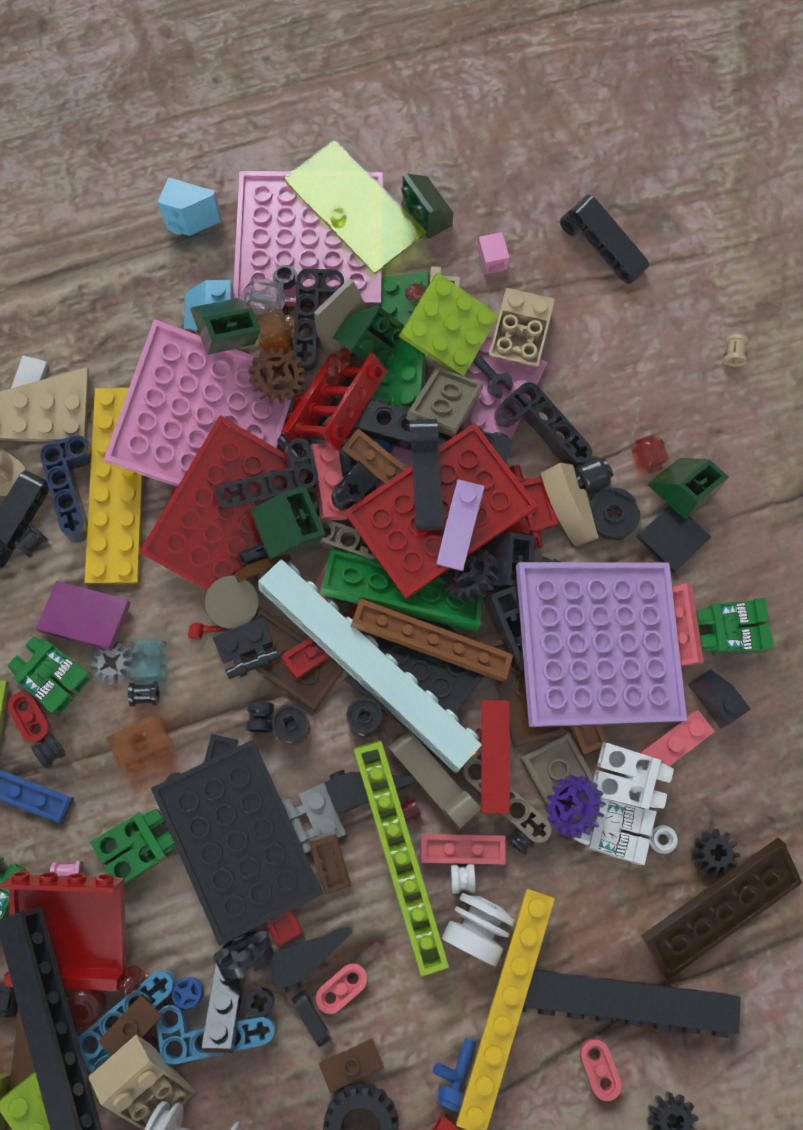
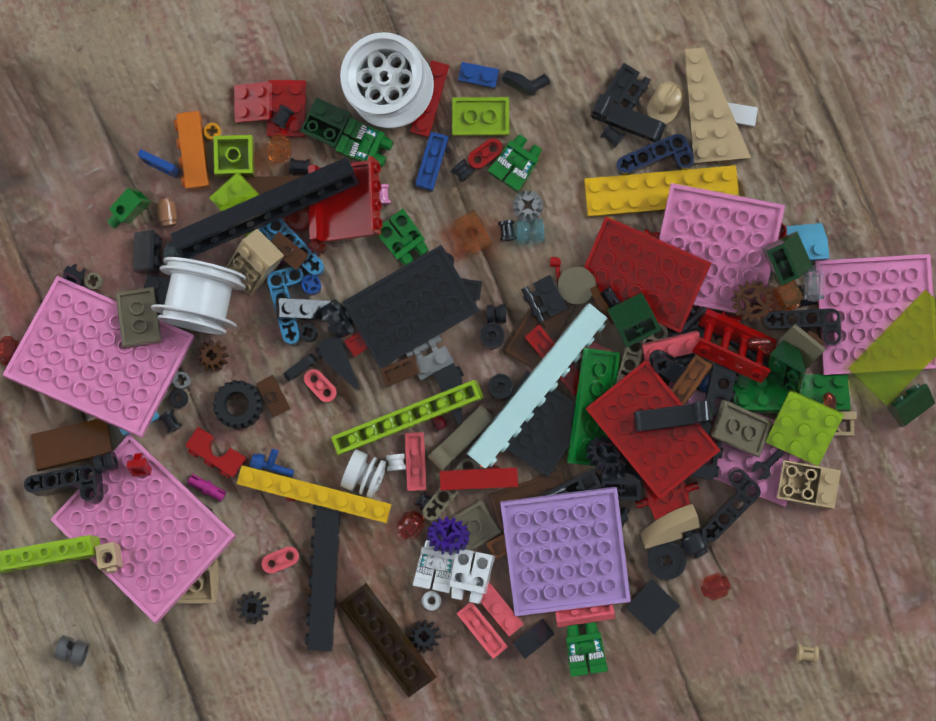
camera: 90 degrees right, 10 degrees up
magenta tile [35,581,131,651] -> none
medium azure slope [158,177,222,236] -> none
black beam [214,438,318,509] -> none
black plate [273,265,297,290] -> none
dark orange plate [350,598,513,682] -> none
lavender slope [437,479,484,571] -> none
bright pink panel [477,232,510,275] -> none
black beam [560,195,649,284] -> none
dark green slope [648,458,729,520] -> none
none -> clear red head [396,510,425,540]
none -> coral plate [456,602,508,659]

